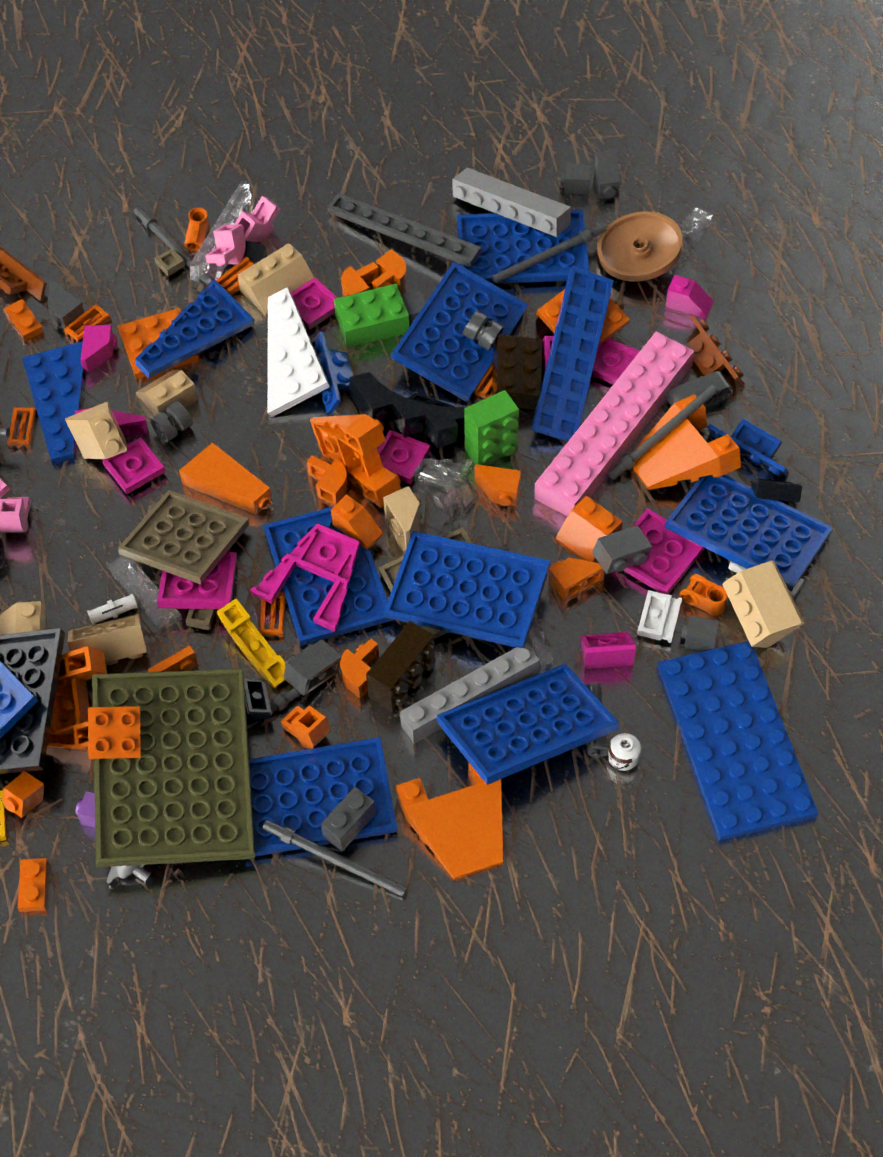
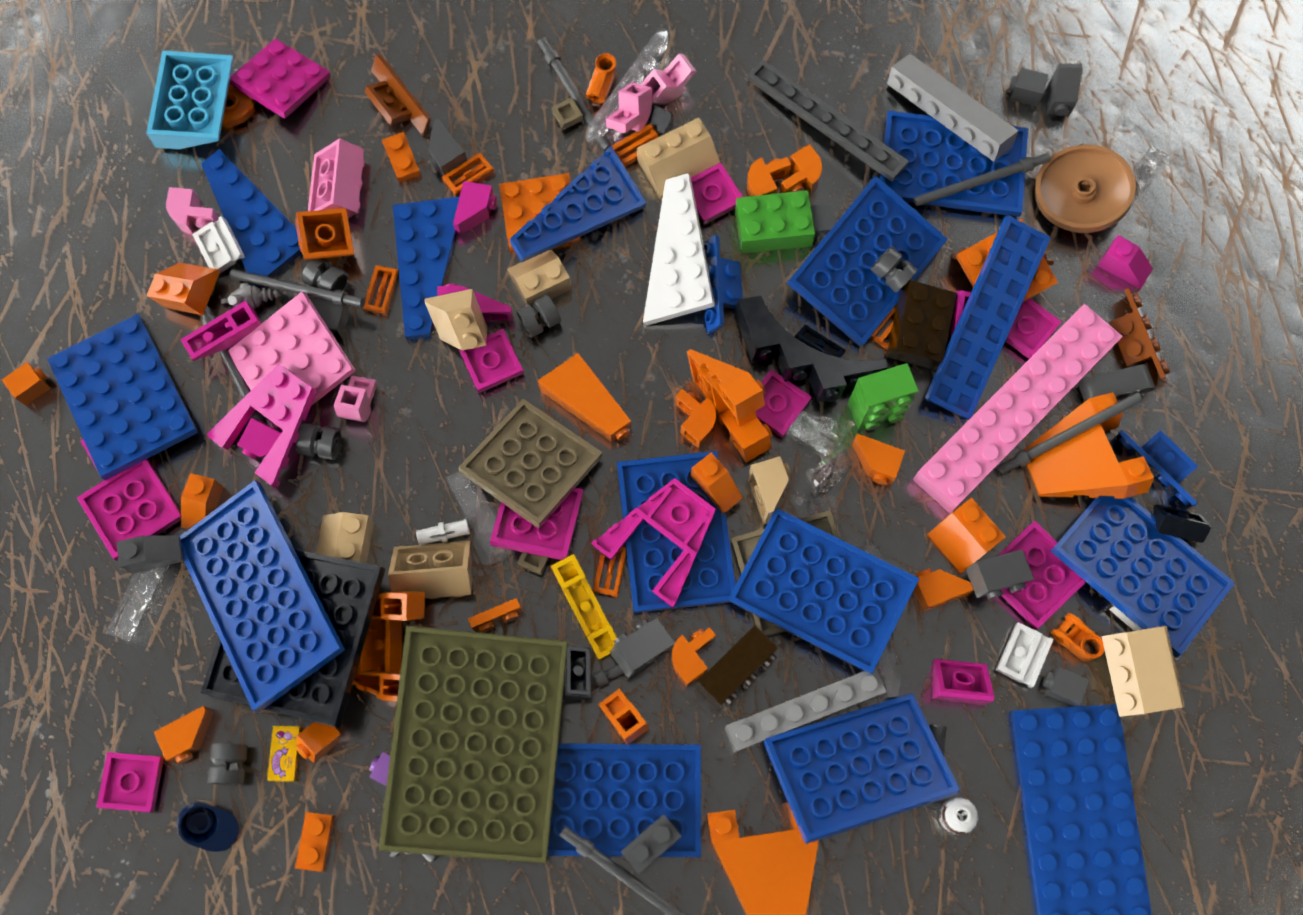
camera: 10 degrees right, 15 degrees up
orange hinge [88,706,141,759] -> none

